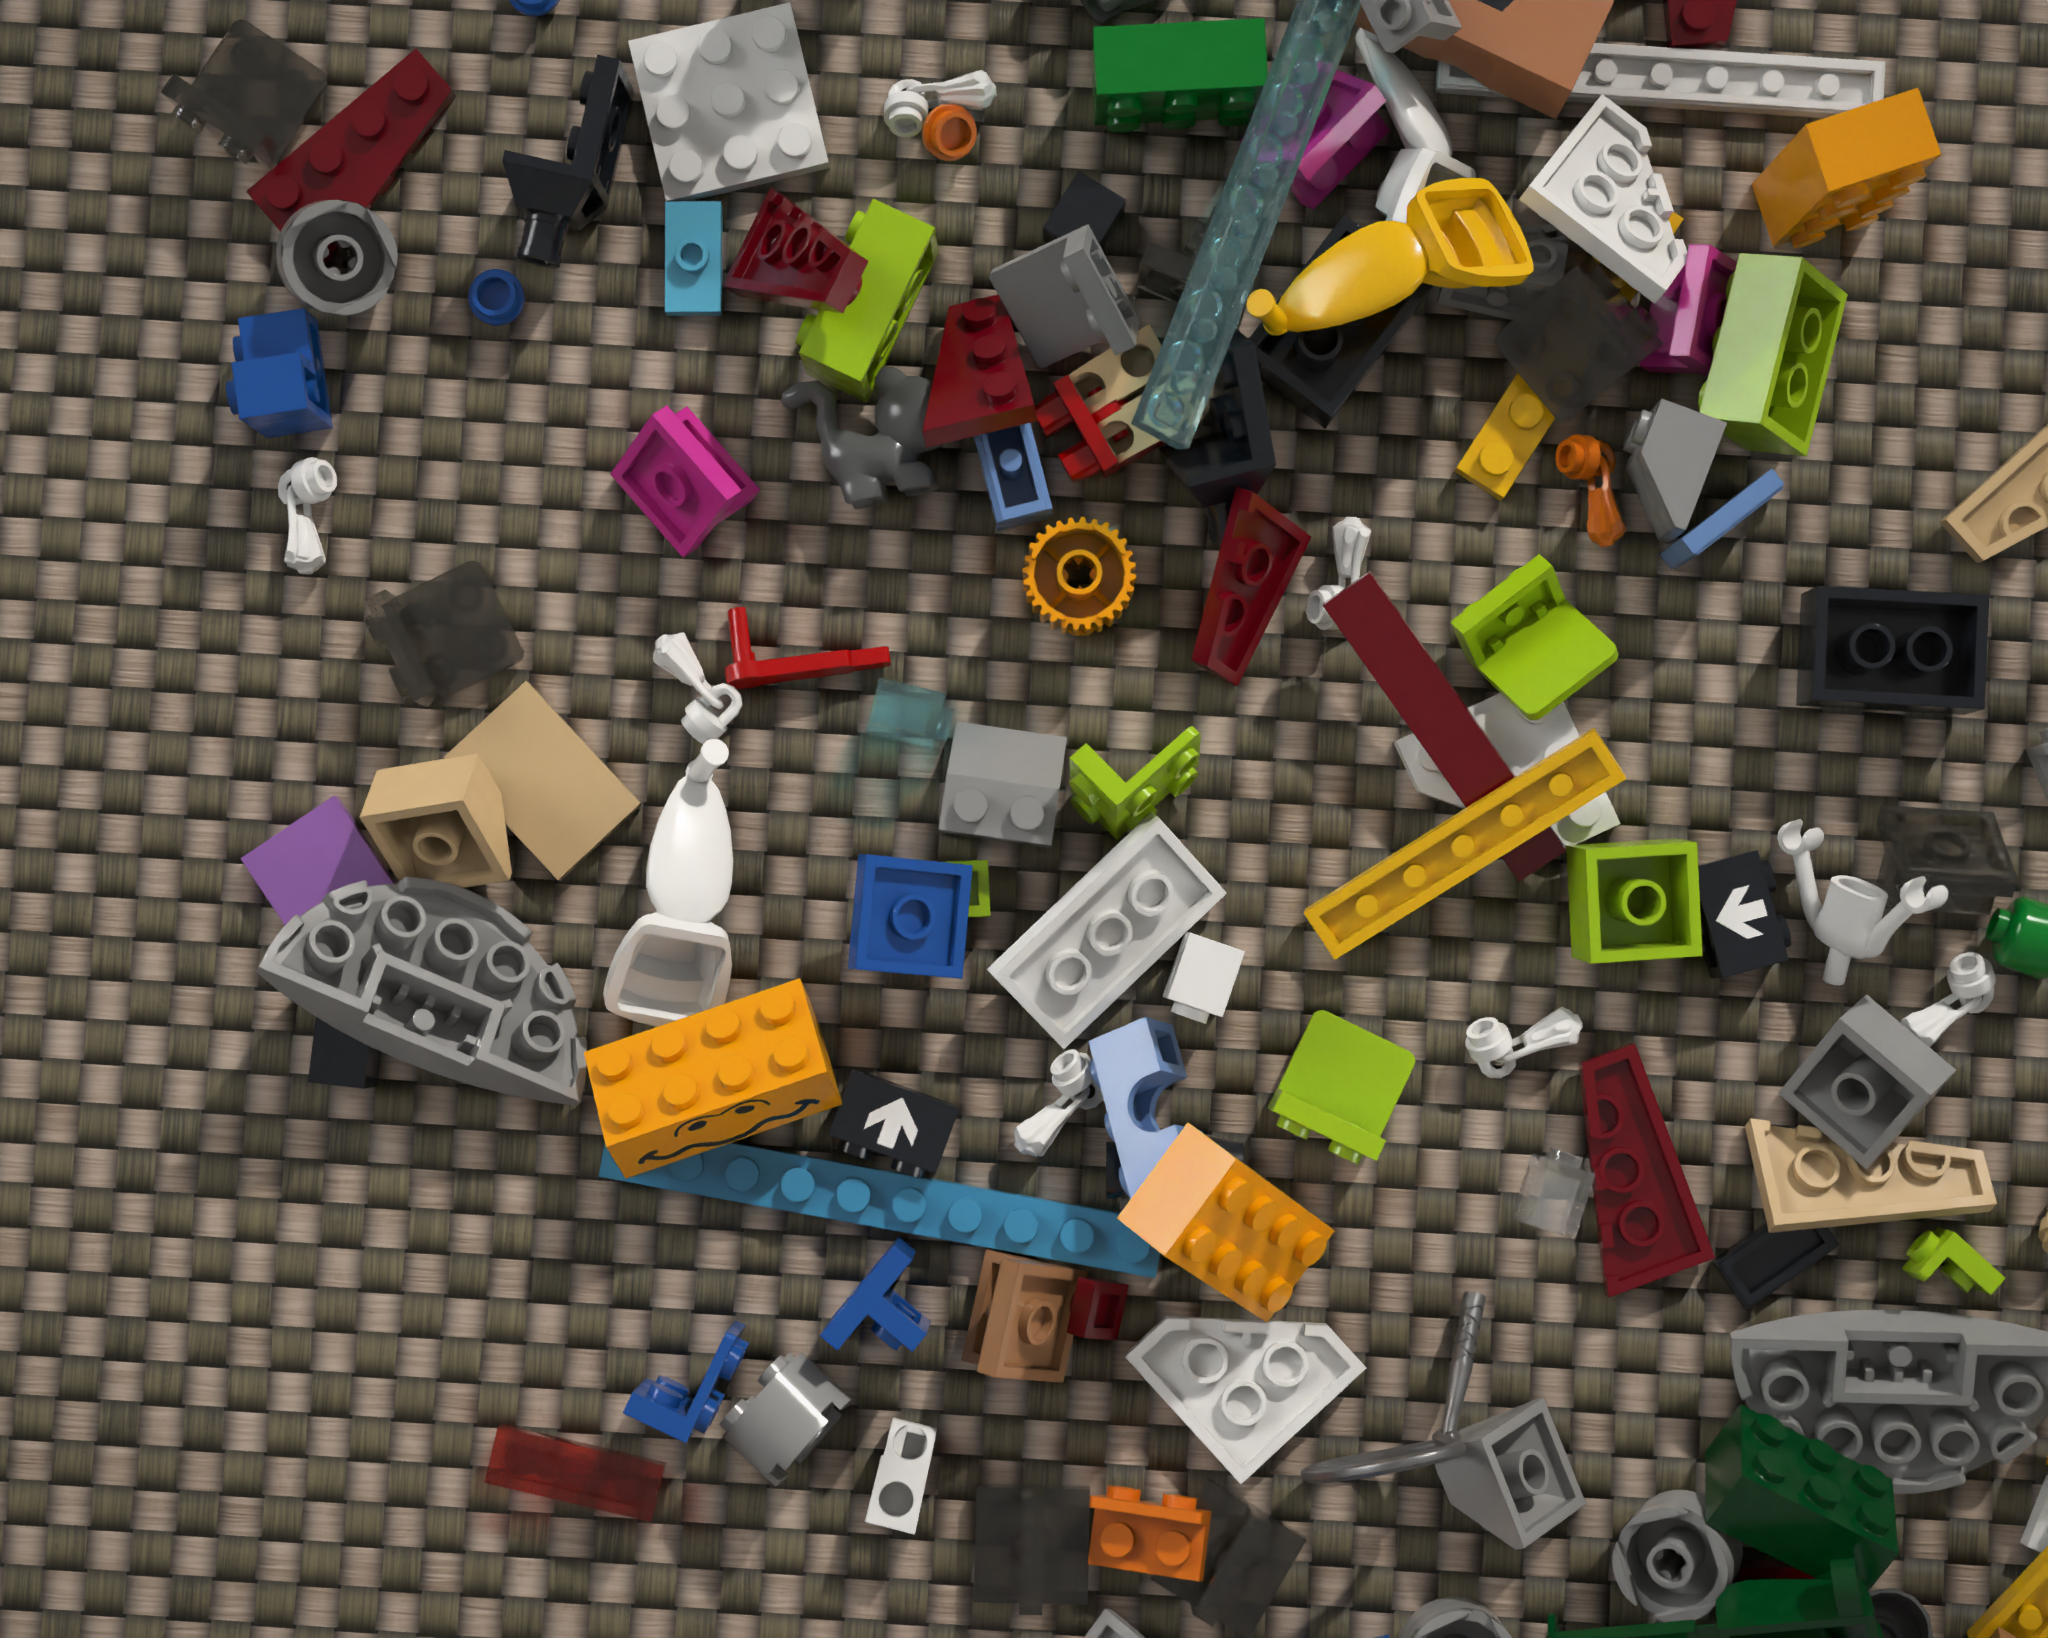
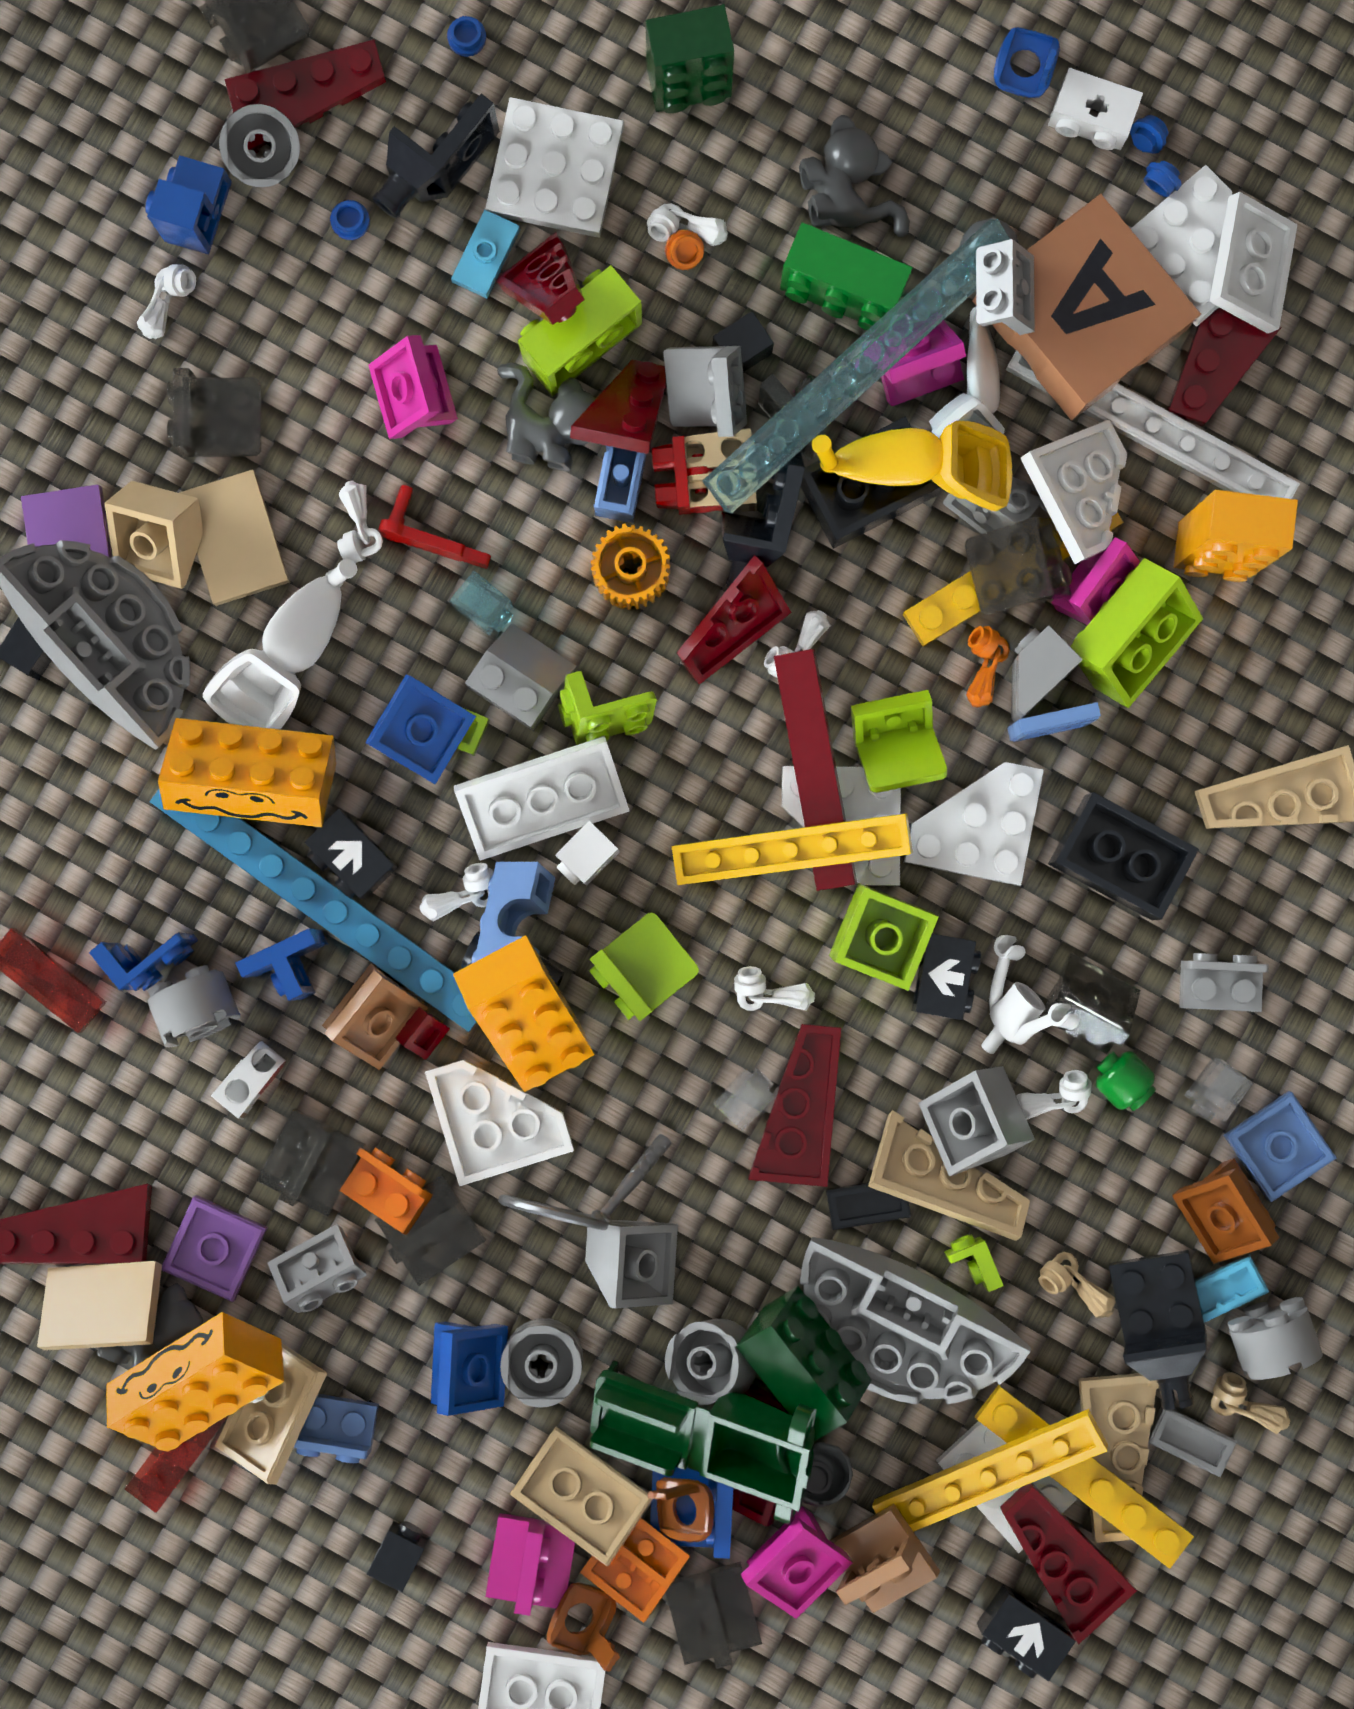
camera: 20 degrees right, 0 degrees up
none -> white plate [903,762,1044,886]

